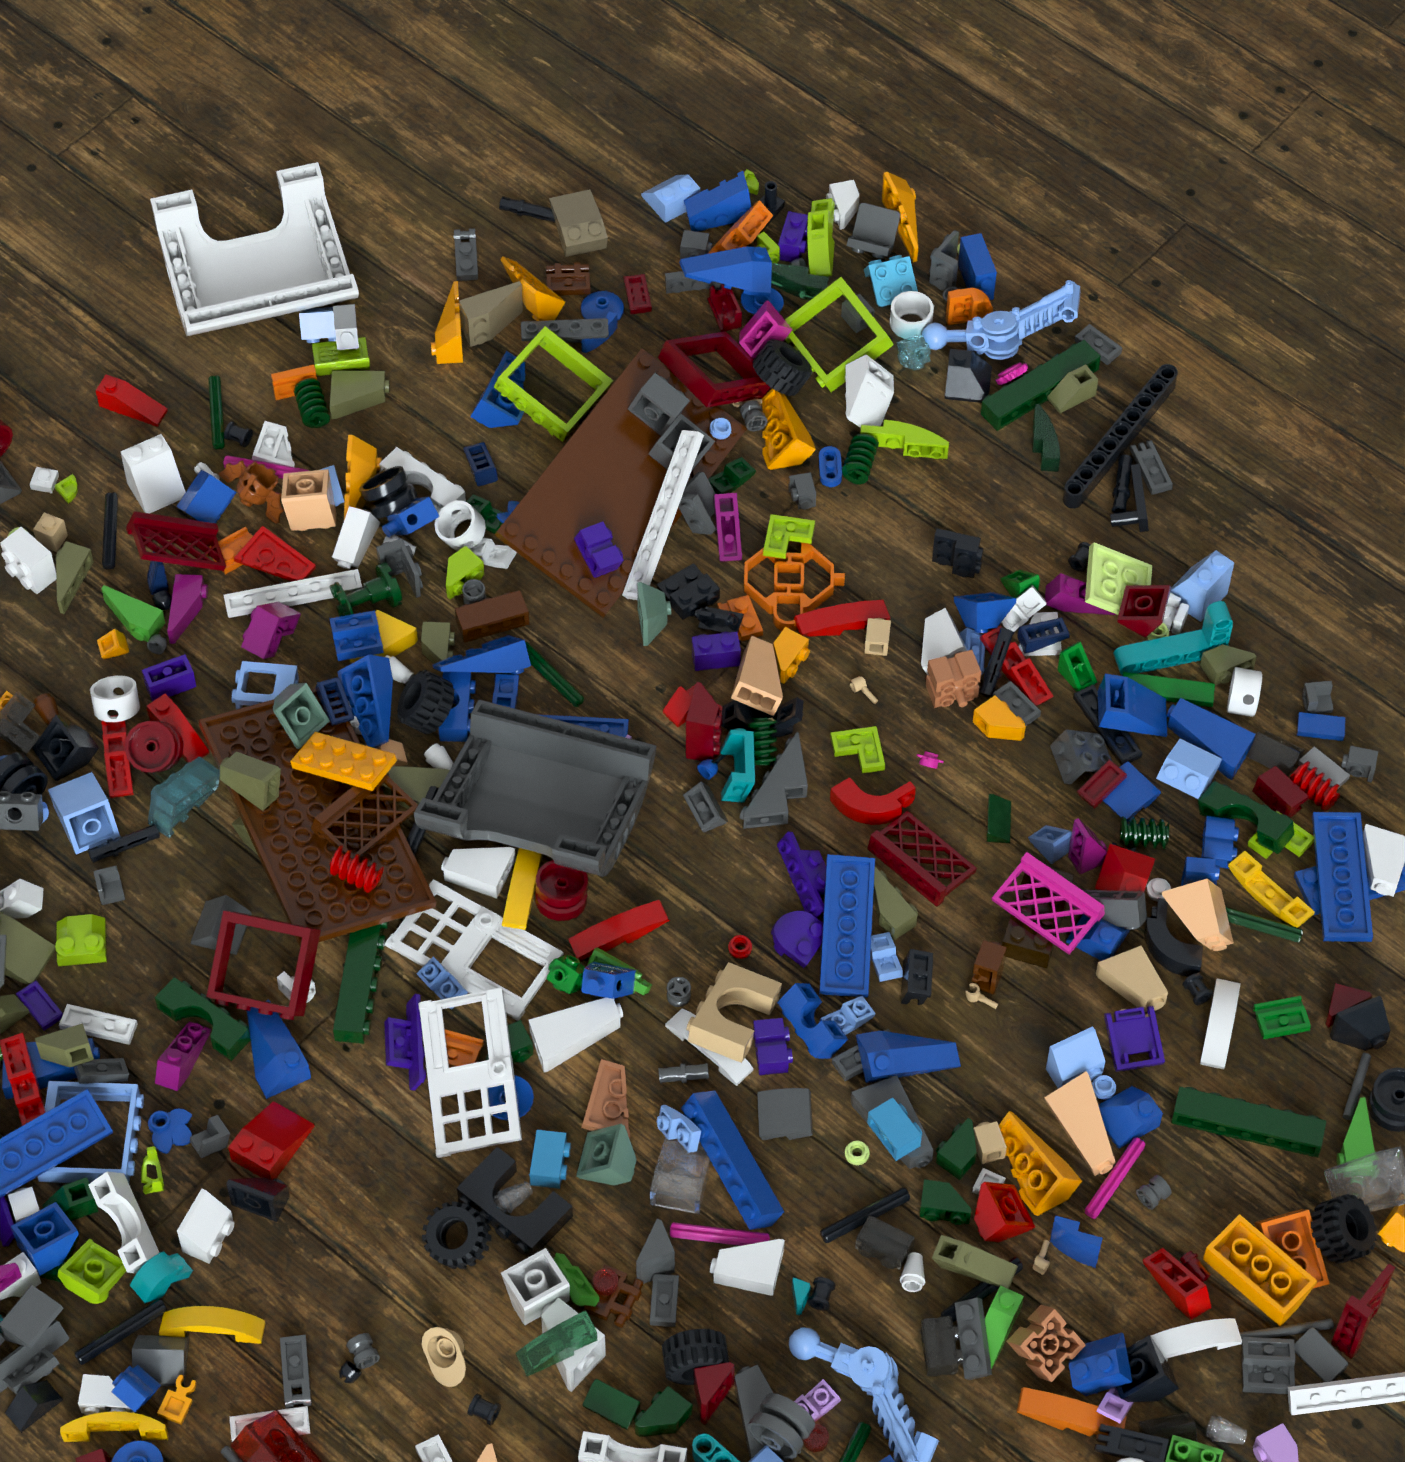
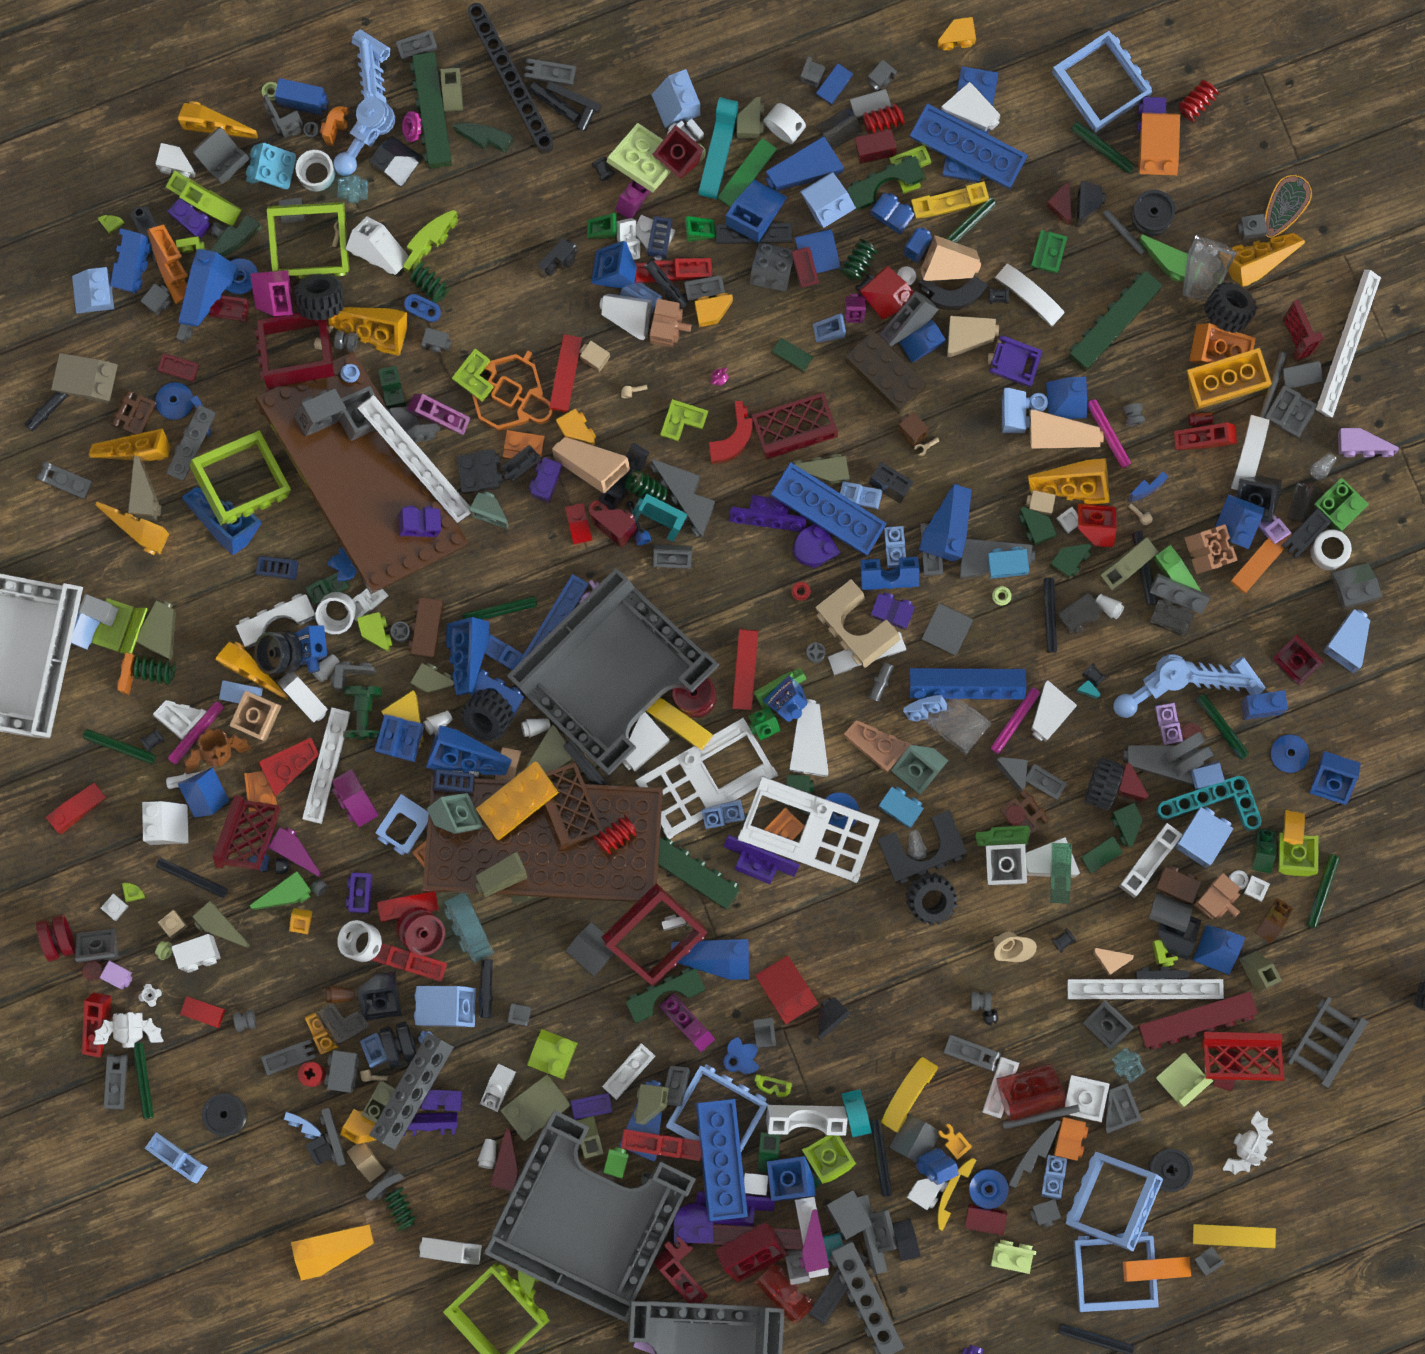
camera: 60 degrees left, 25 degrees up
white slope [177,1189,235,1264] -> none
dark pink fence [992,852,1105,955] -> none

